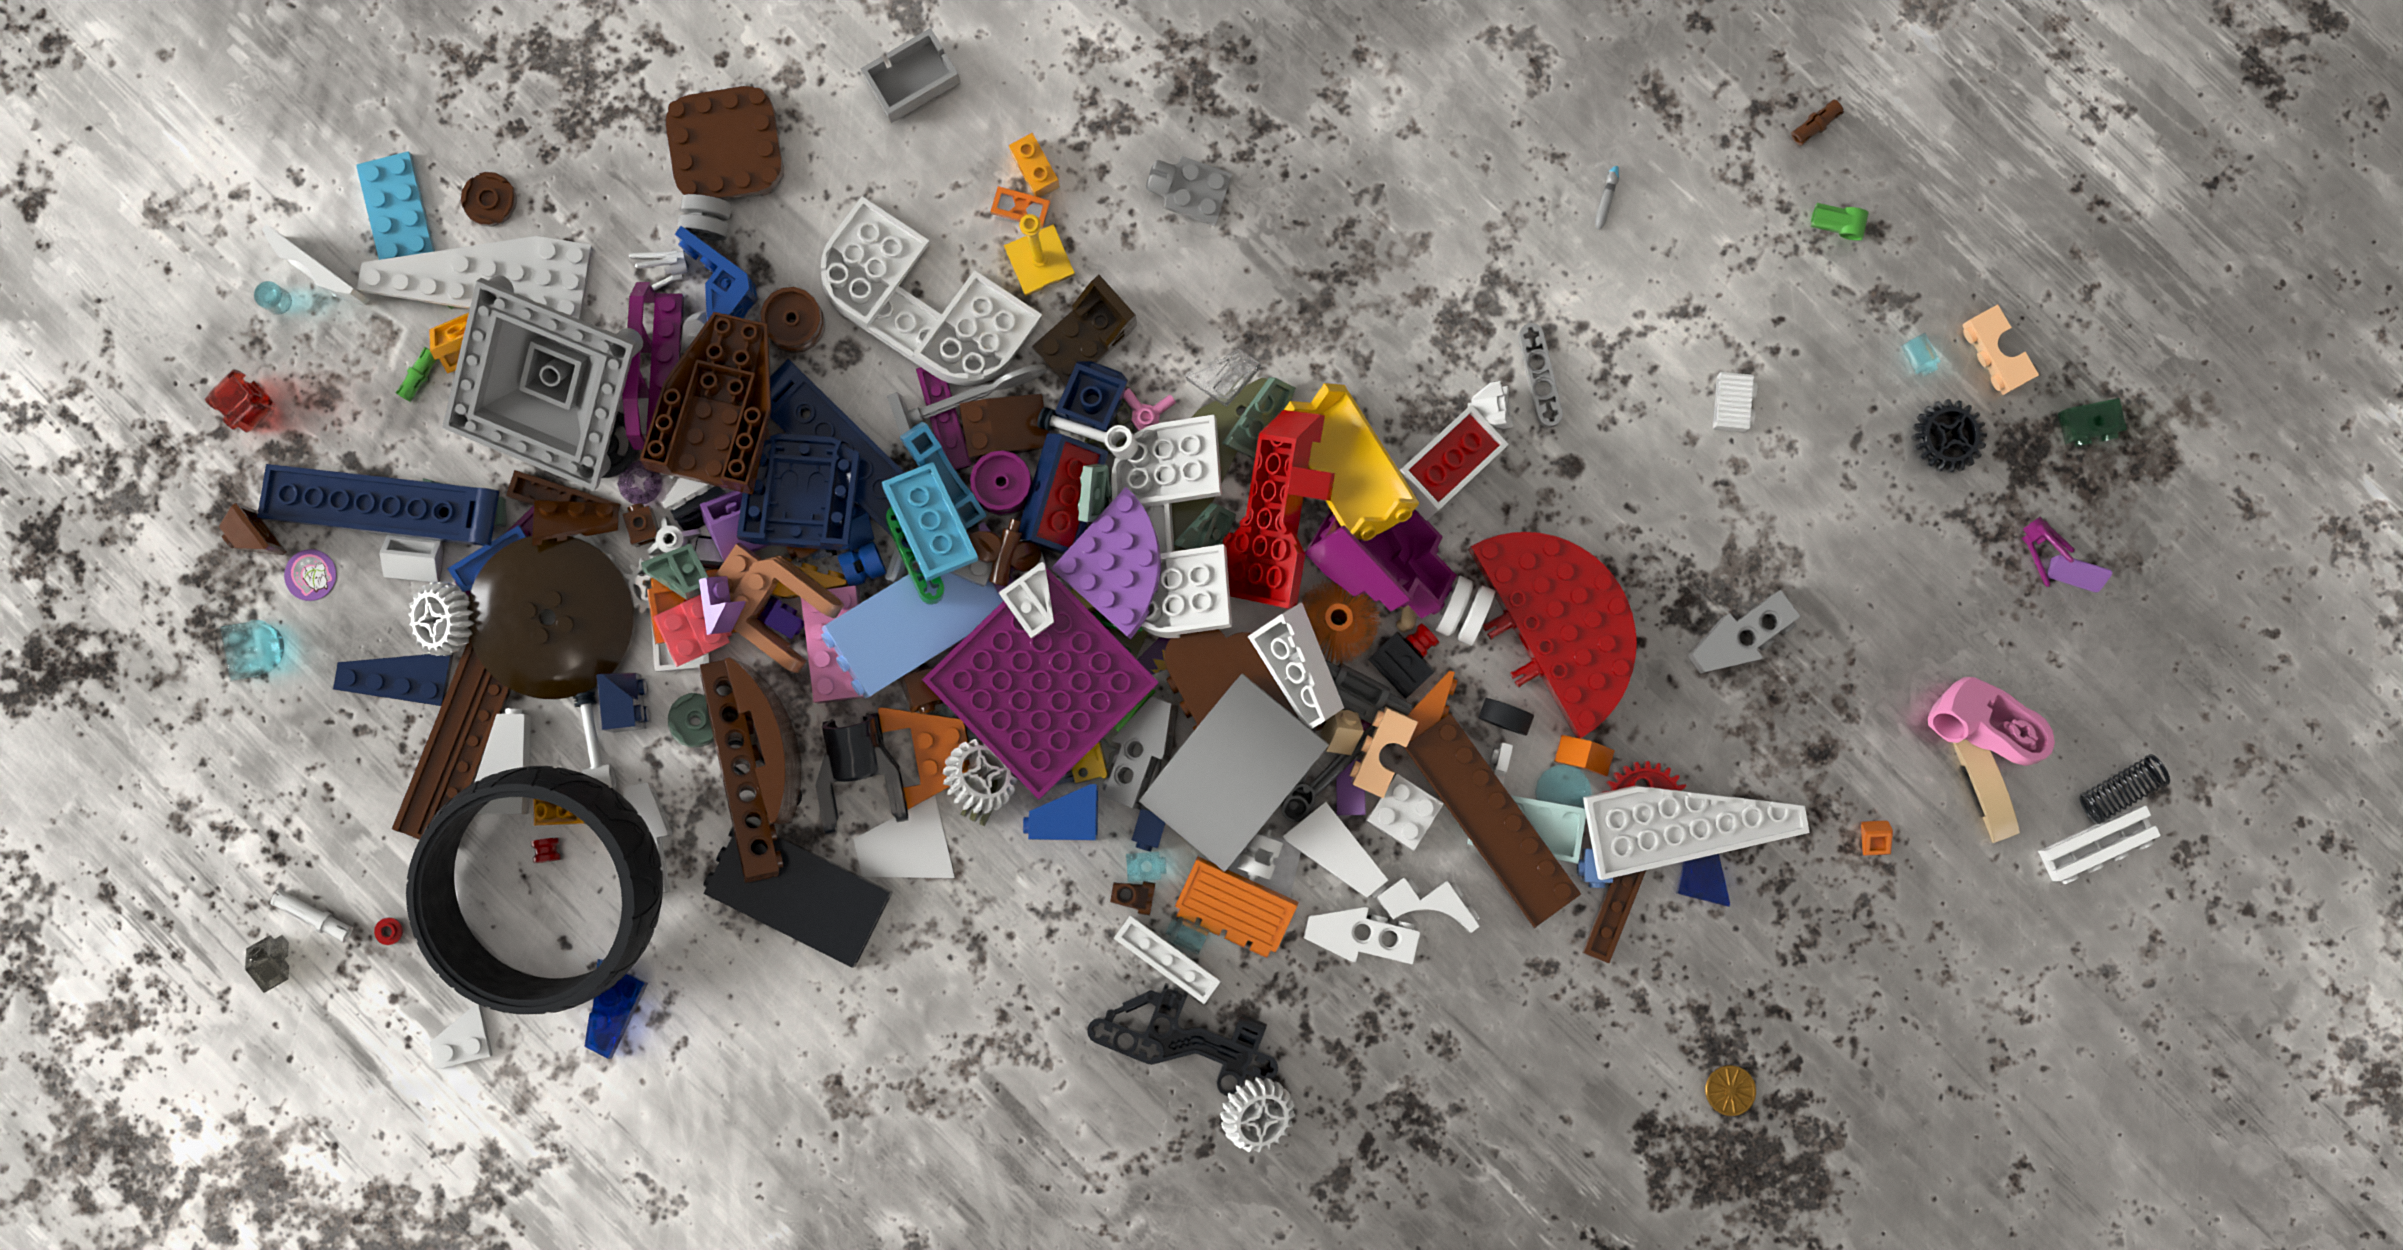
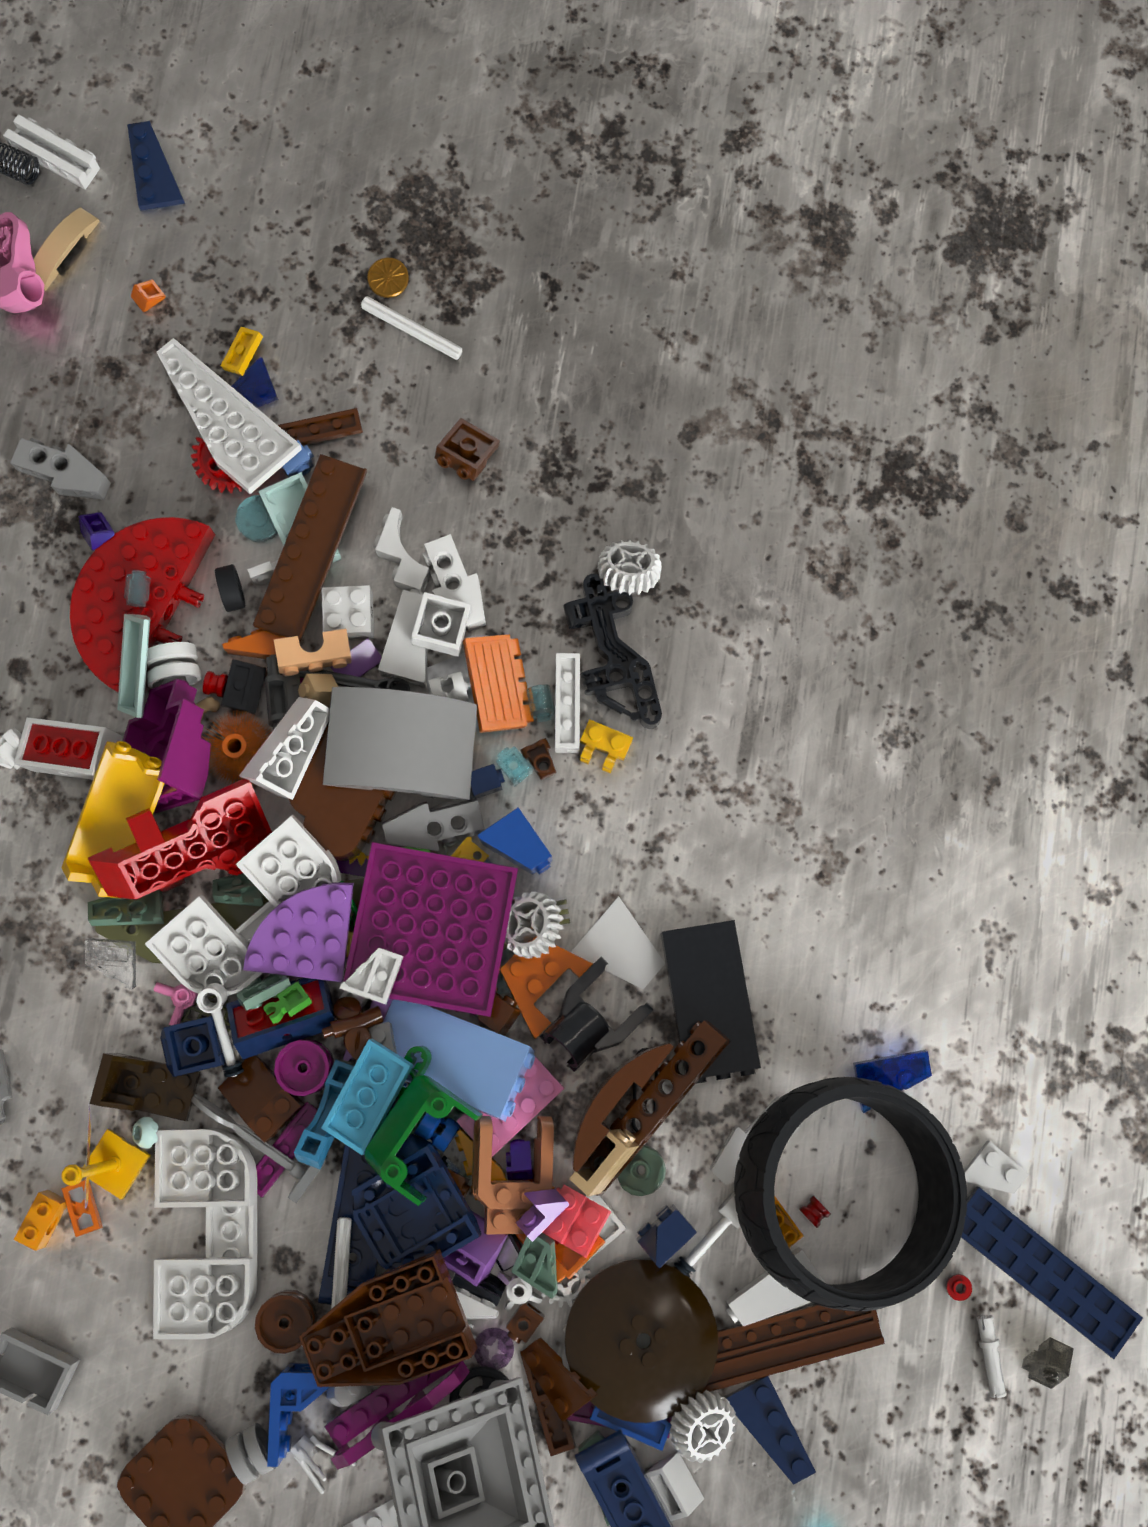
camera: 125 degrees left, 5 degrees down
orange slope [1554,735,1615,777] -> none
none -> dark purple slope [78,512,114,551]
none -> sticker [84,1106,91,1209]
none -> light aqua slope [117,614,150,718]
none -> clear light blue brick [124,570,151,607]
none -> dark blue wing [127,121,185,211]
none -> light aqua plate [132,1117,158,1148]
none -> yellow plate [220,327,263,376]
none -> bright green plate [263,981,312,1024]
none -> white axle [331,1217,352,1309]
none -> white axle [361,296,463,360]
none -> green windscreen [365,1075,483,1206]
none -> white brick [411,592,471,657]
none -> reddish brown plate [434,418,500,481]
none -> tan panel [569,1129,639,1197]
none -> yellow plate [580,719,633,774]
none -> dark blue plate [961,1186,1143,1359]

